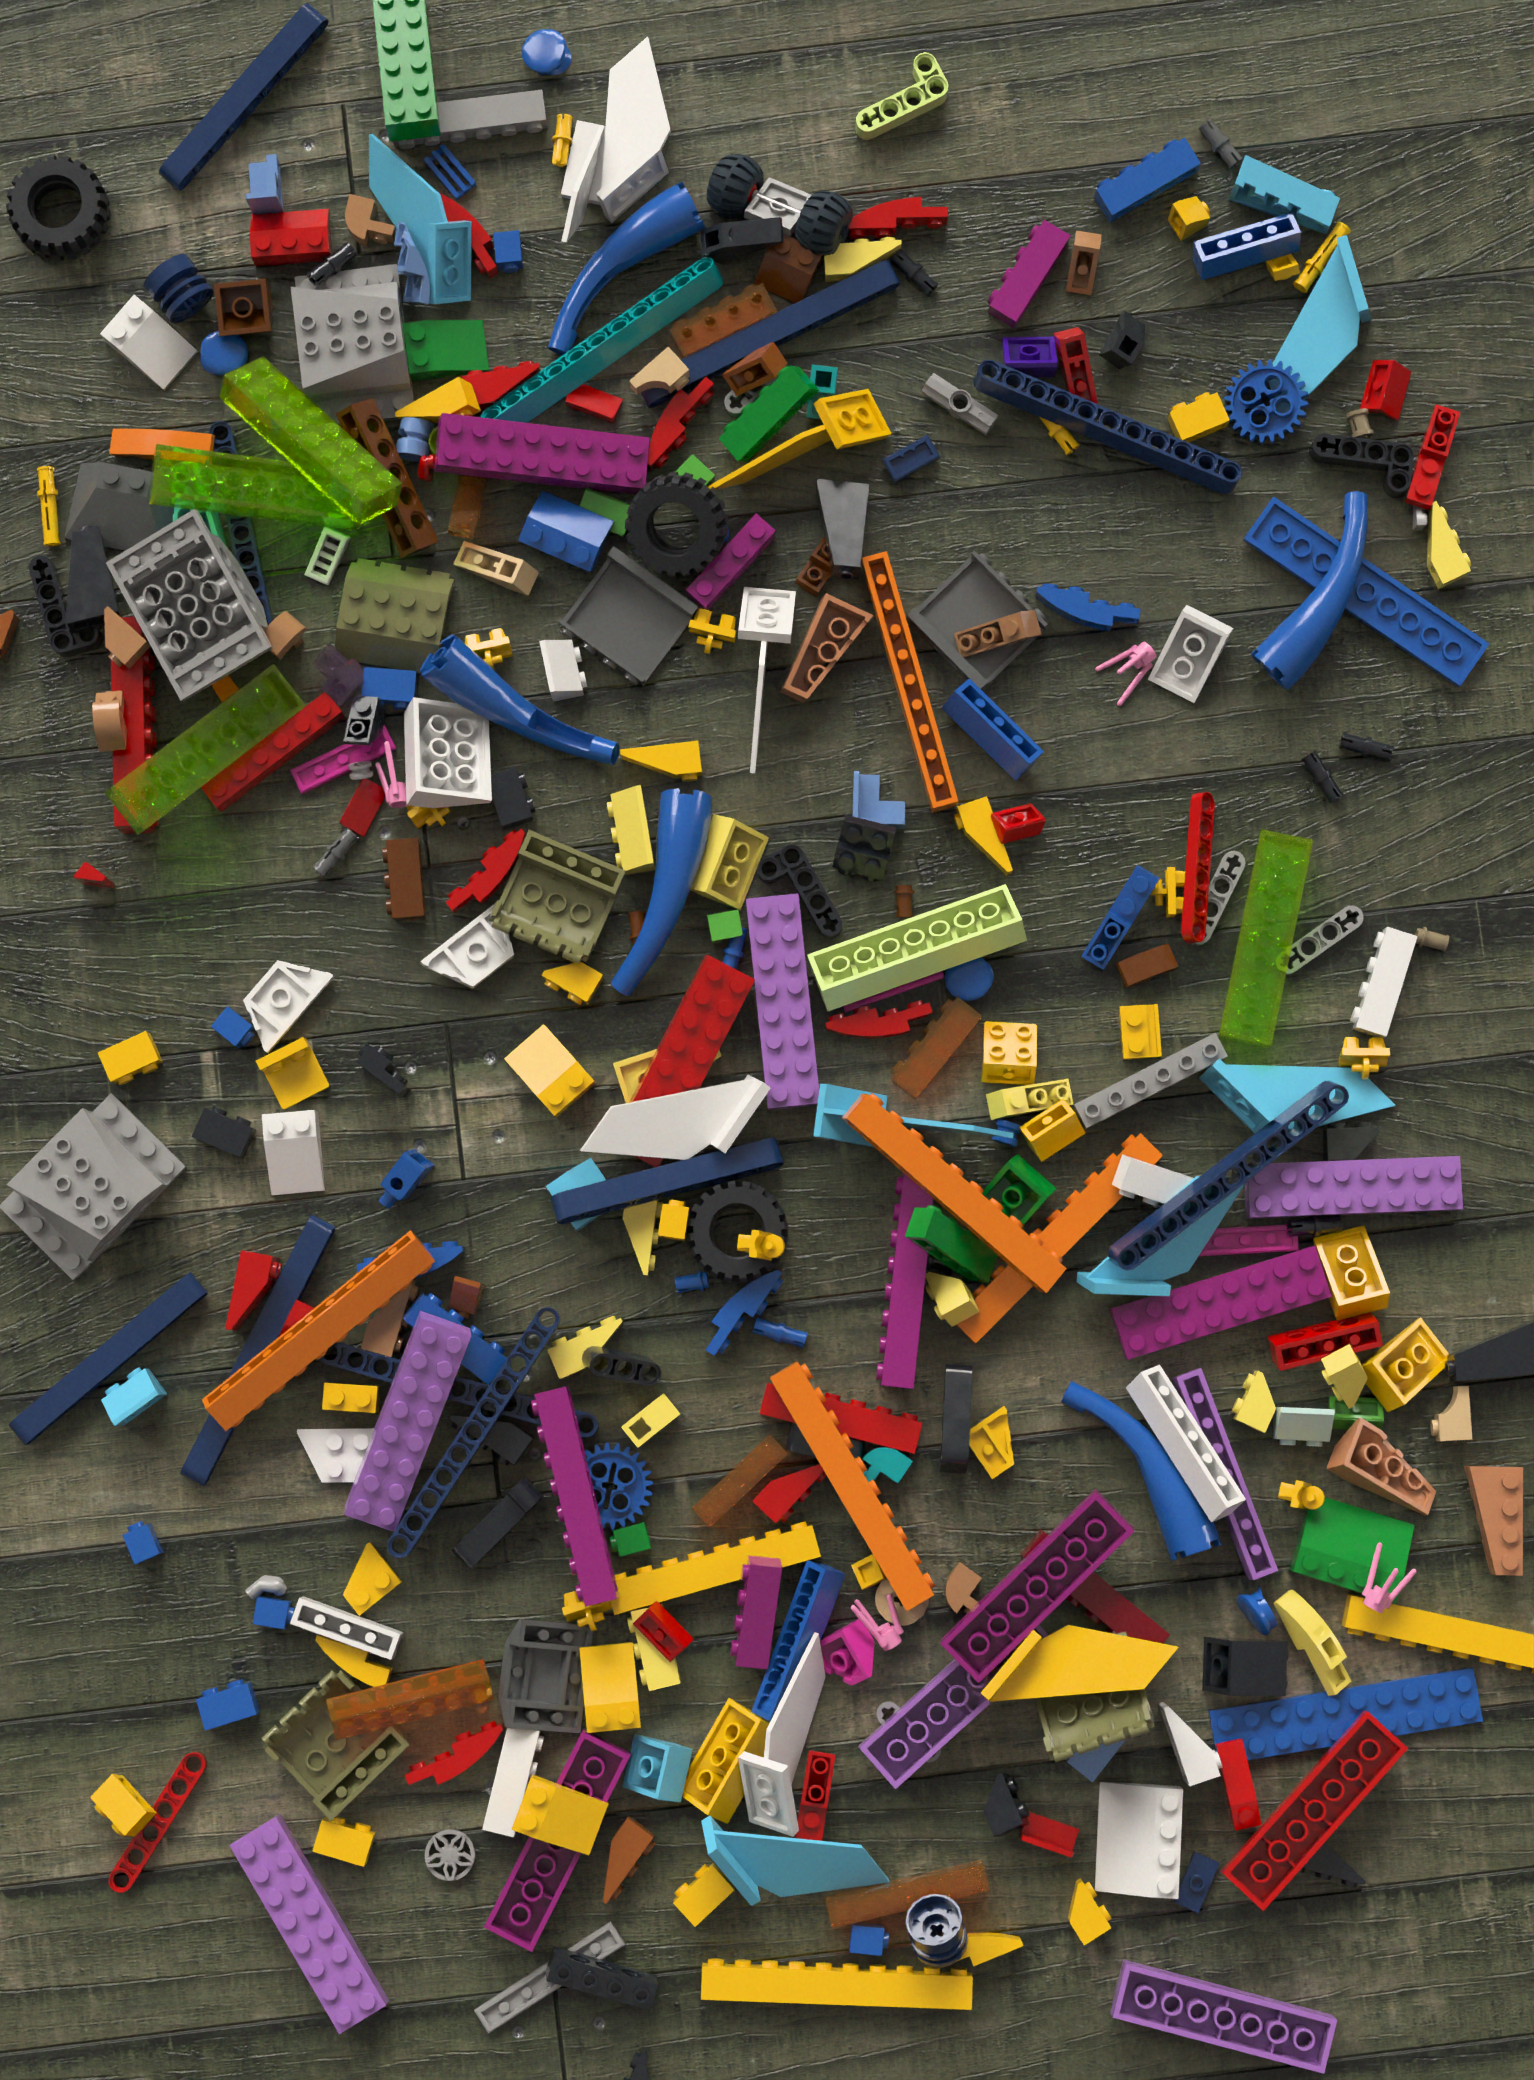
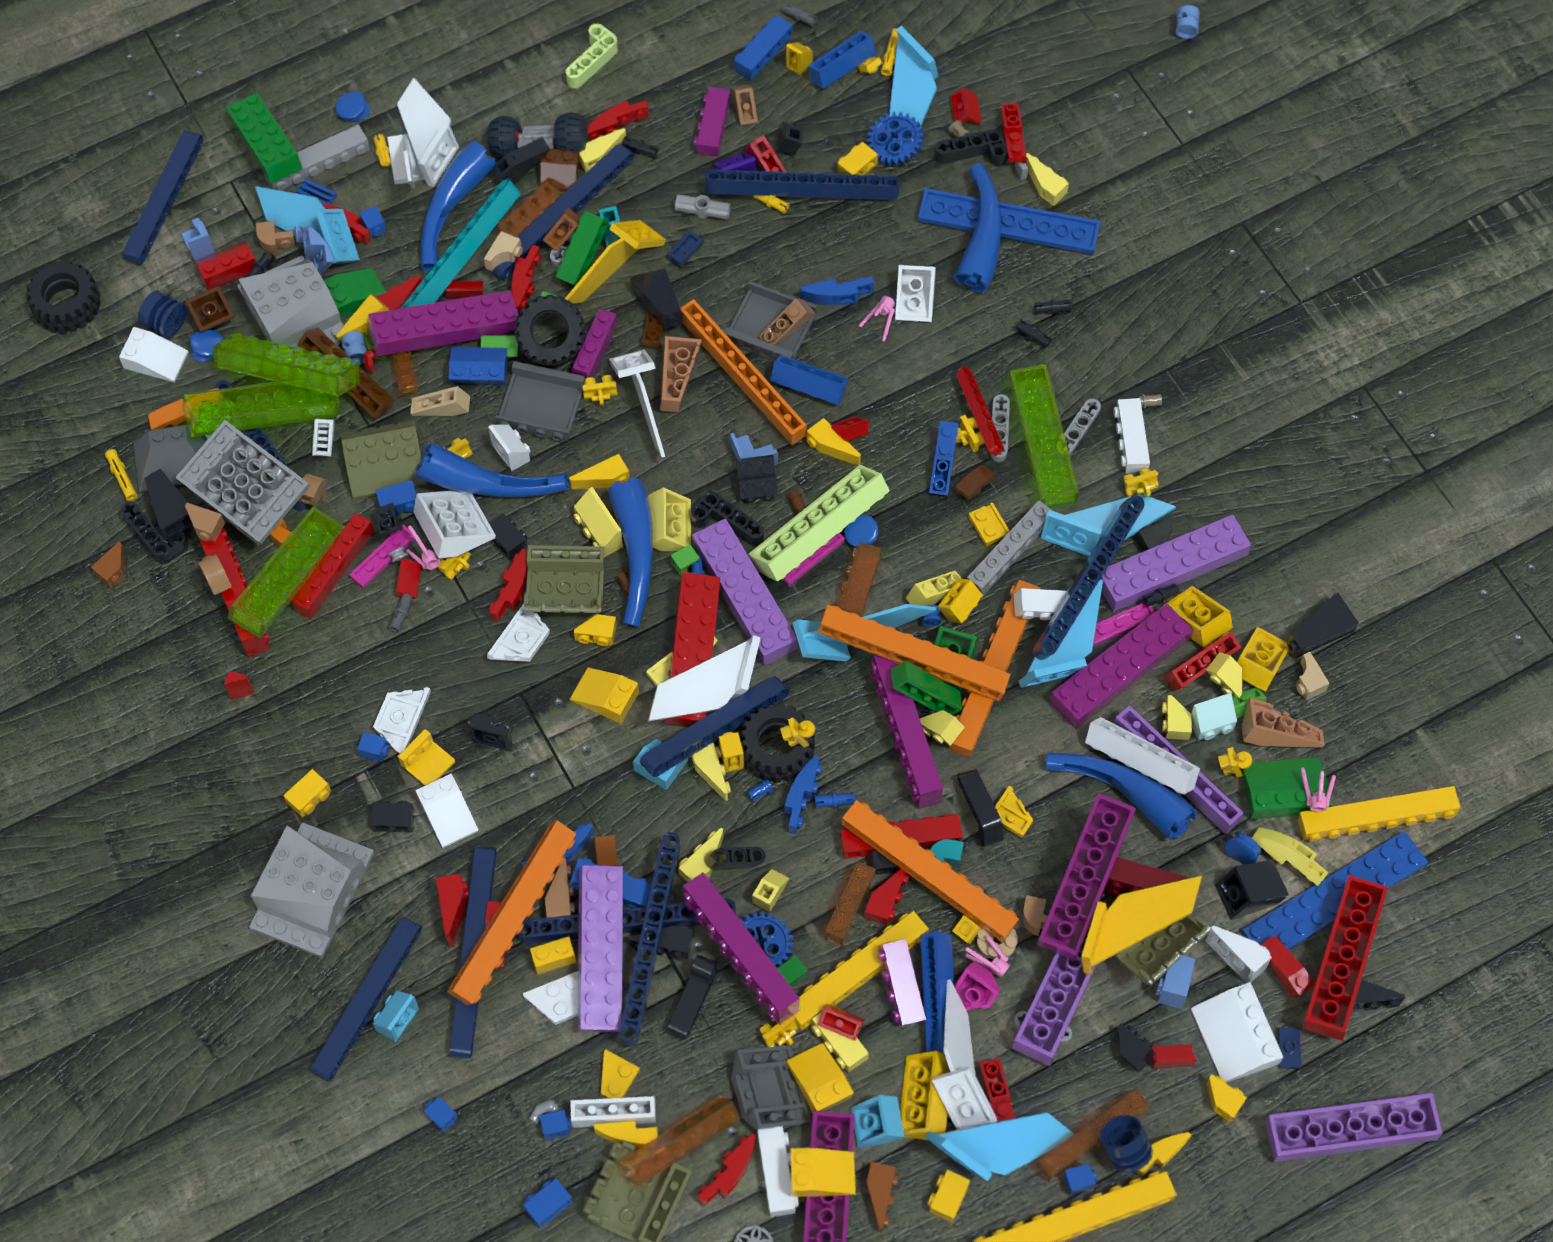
camera: 25 degrees left, 20 degrees down
brick [312,643,364,706] -> none
blue torso [378,1149,435,1209] -> none
reddish brown brick [382,837,426,921] -> none
red slope [825,1000,933,1039] -> none
yellow bracket [981,1021,1037,1085] -> none
medium azure wedge [1229,155,1340,234] -> none
nougat wedge [1464,1466,1523,1576] -> none

